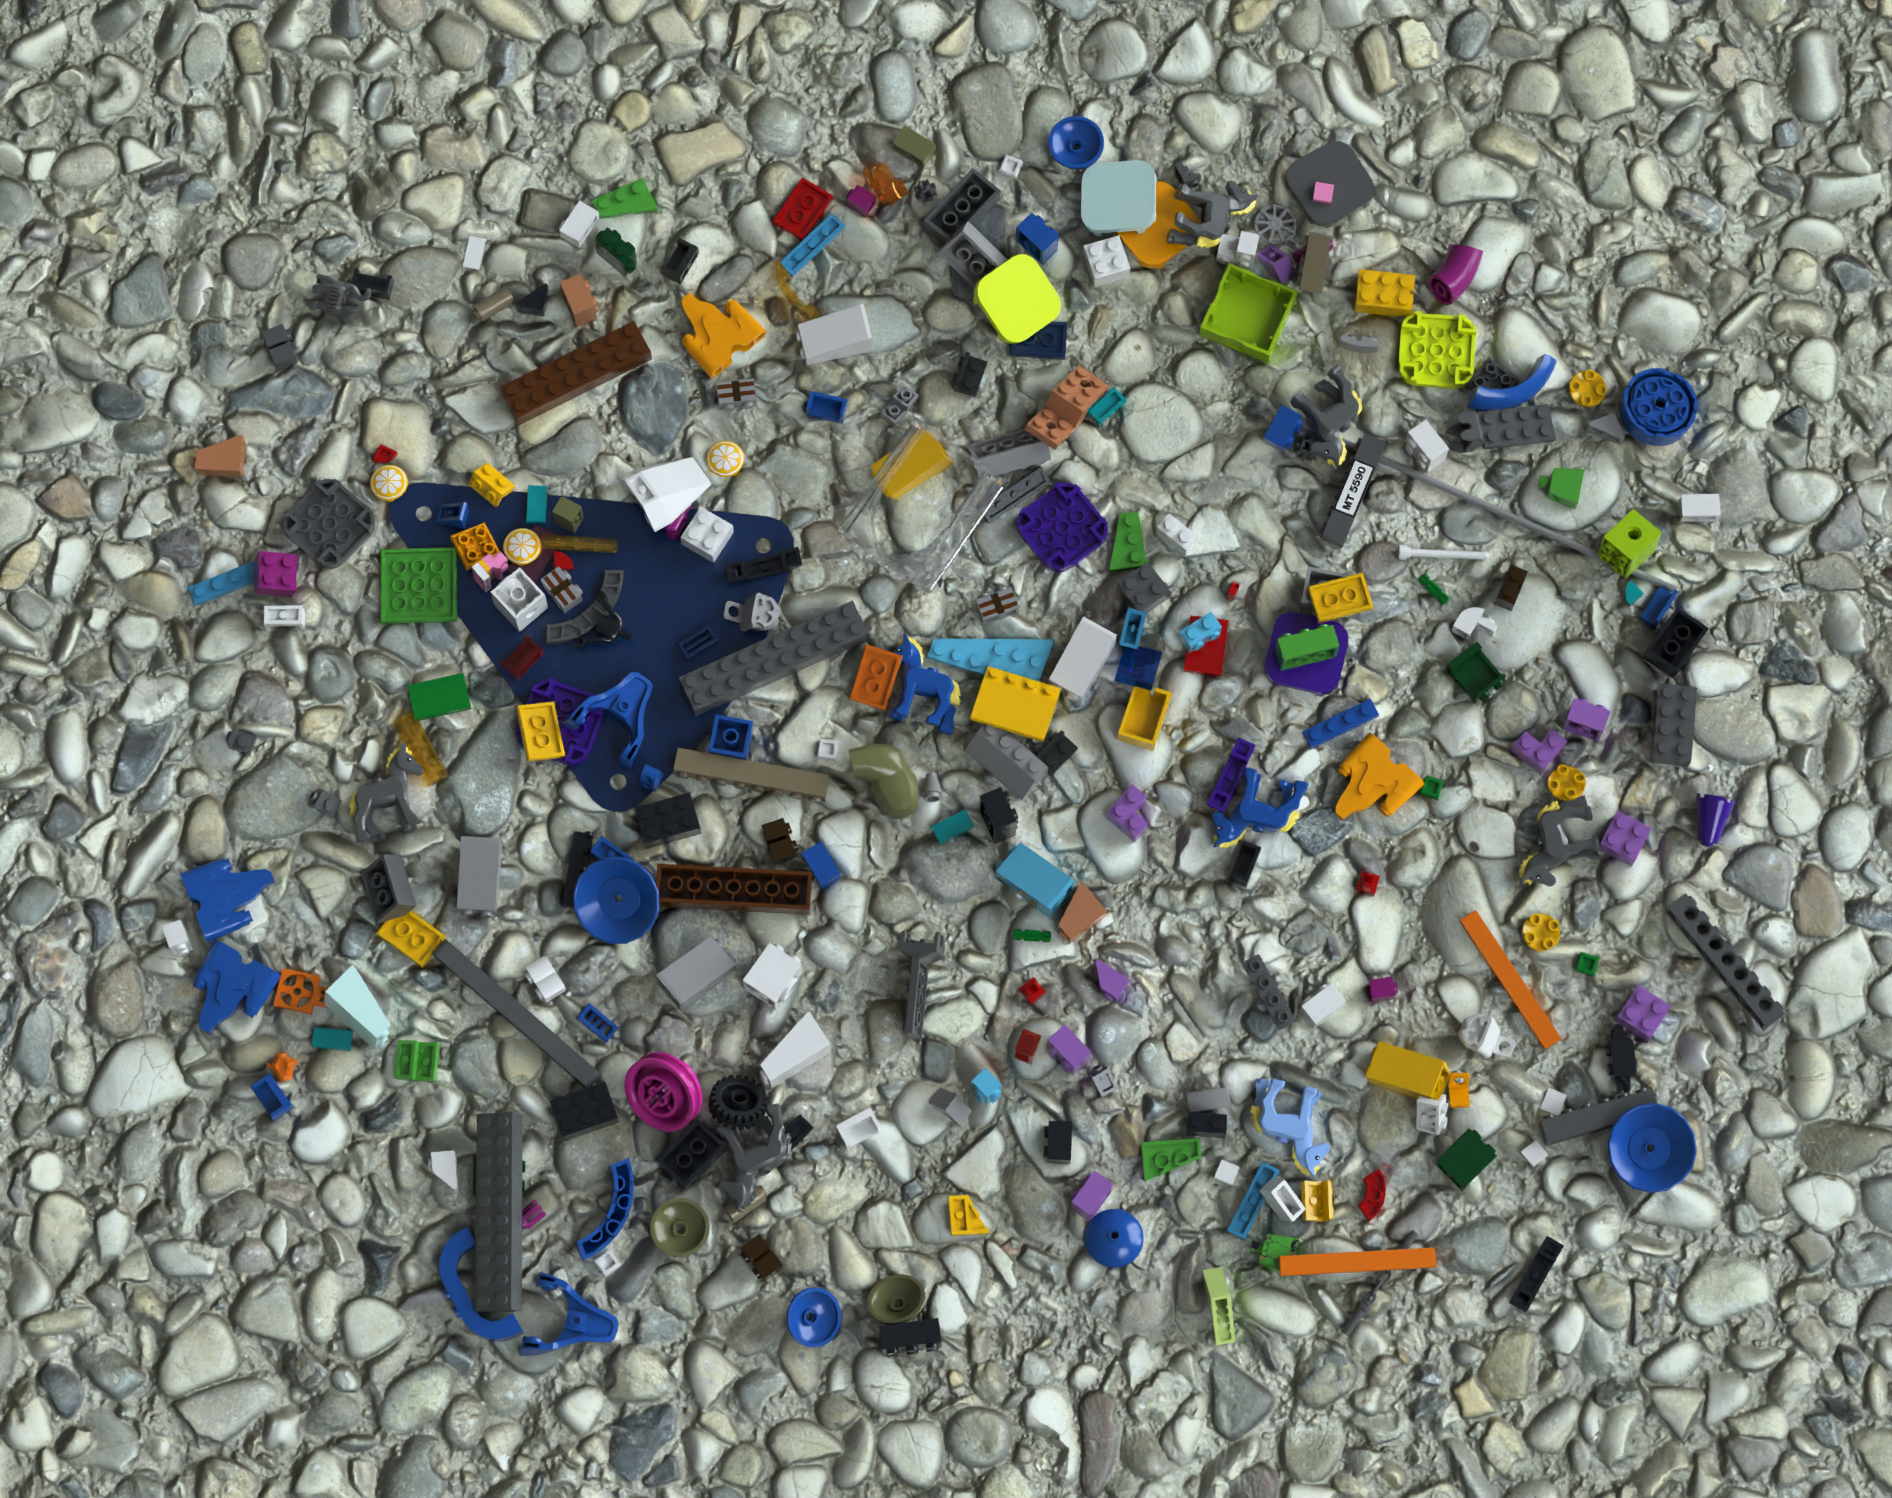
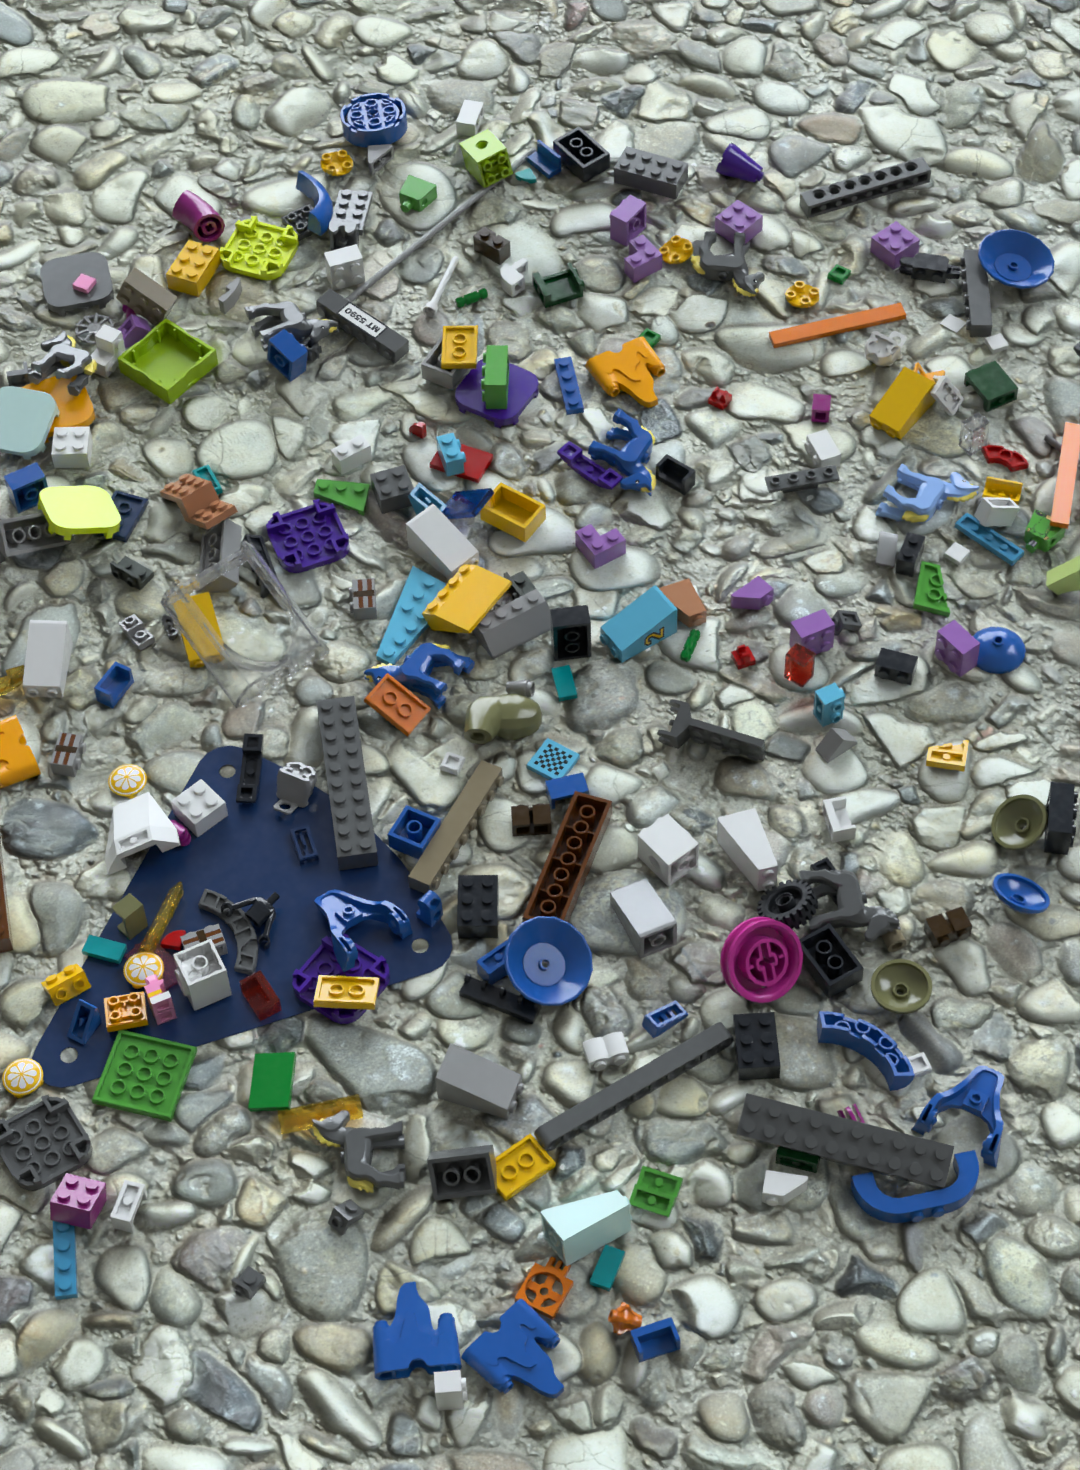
camera: 70 degrees left, 20 degrees down
none -> medium azure tile [527,738,580,780]

